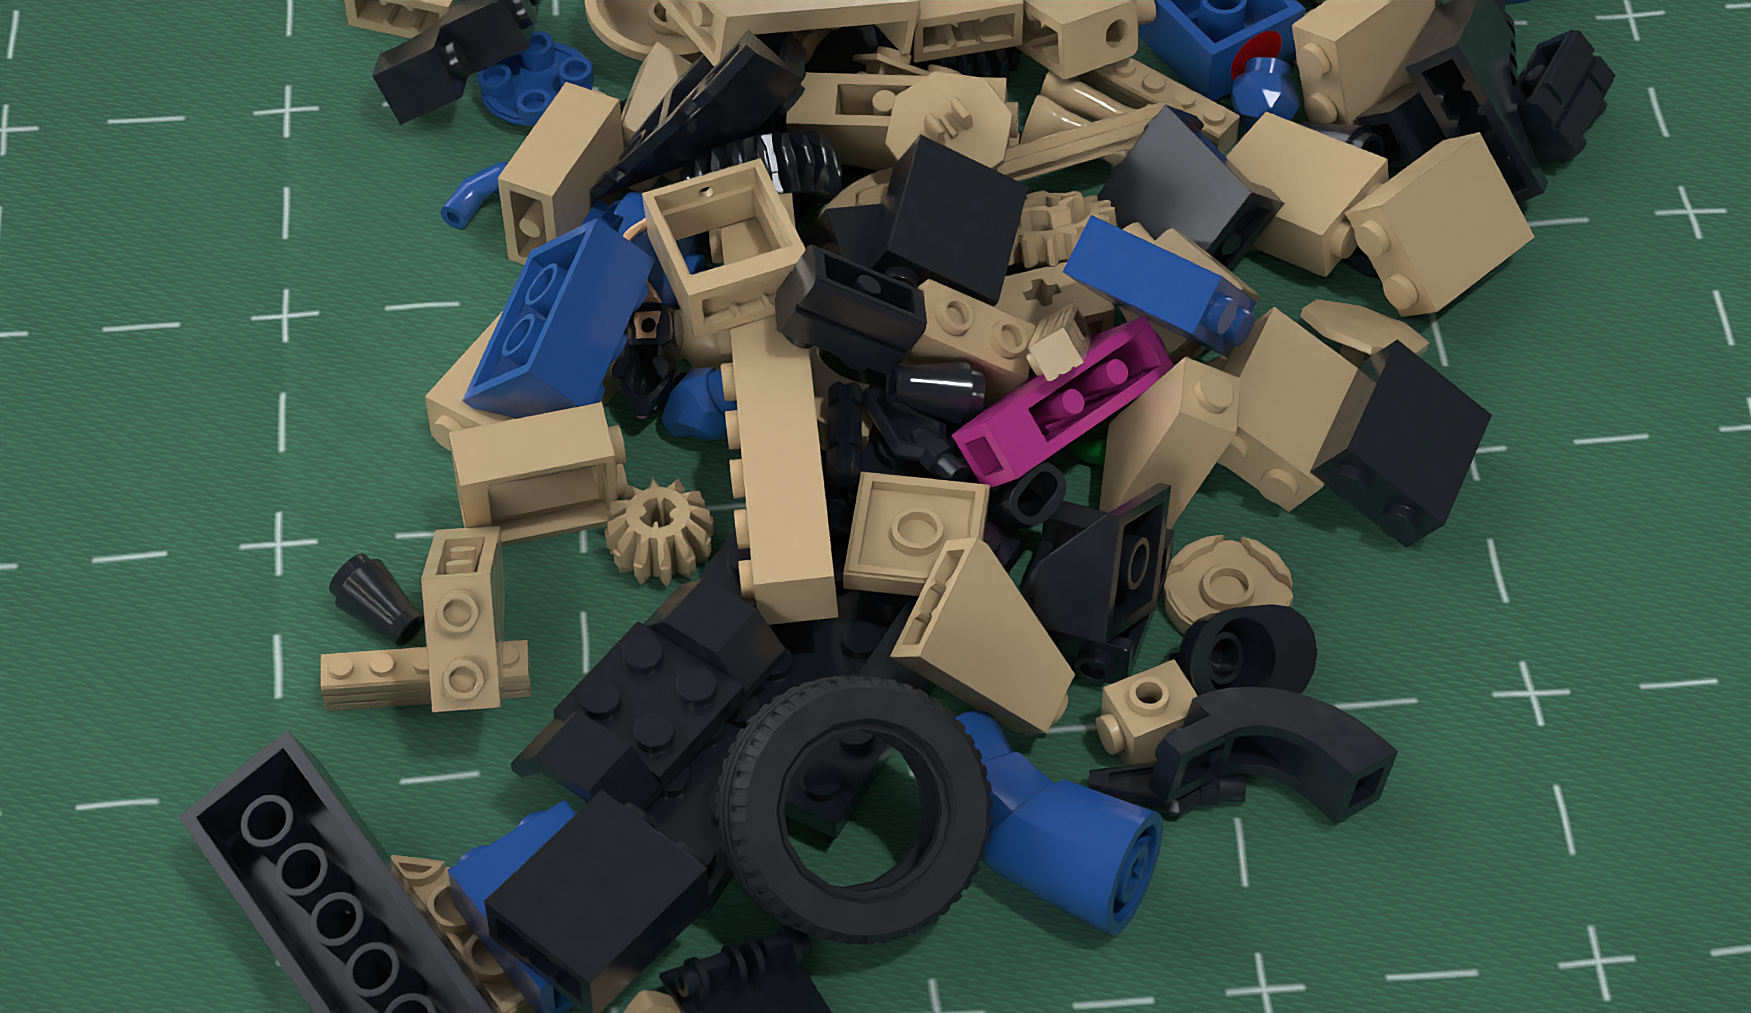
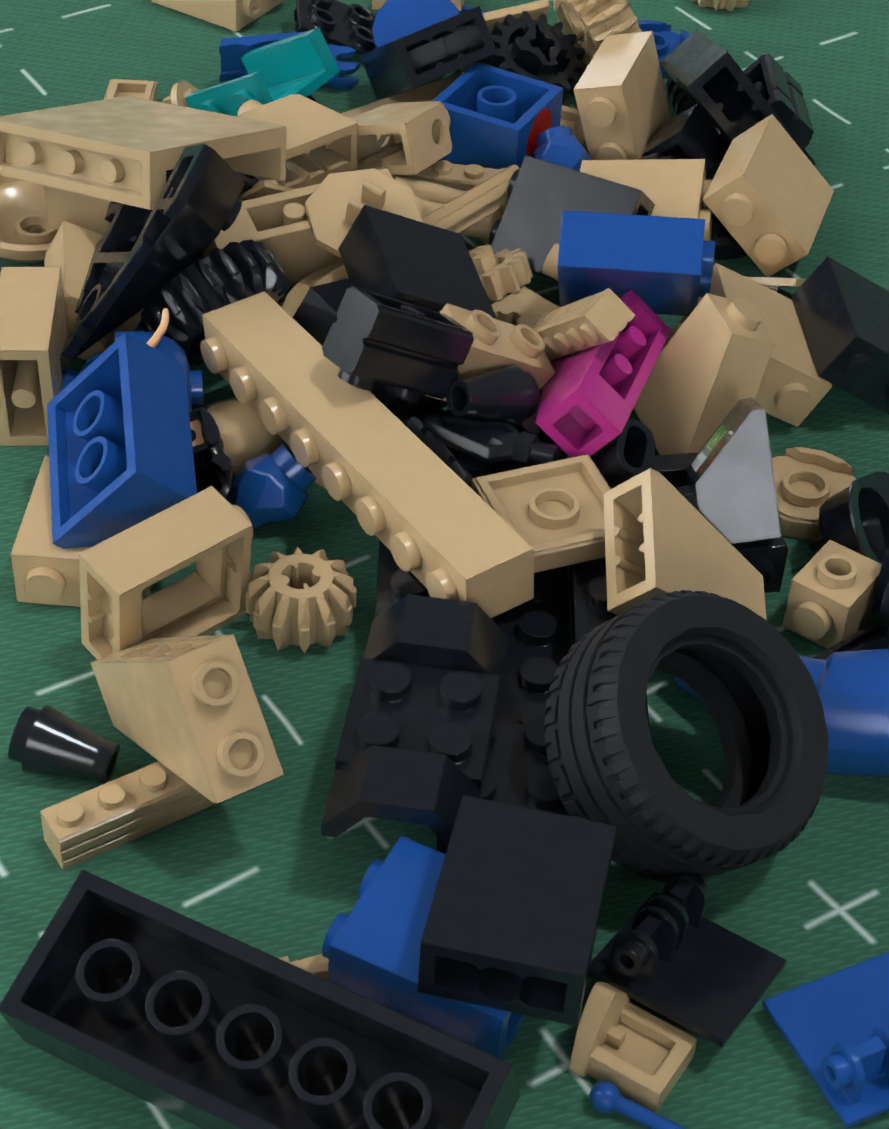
camera: 30 degrees left, 10 degrees down
tan window [642,158,805,339] -> none

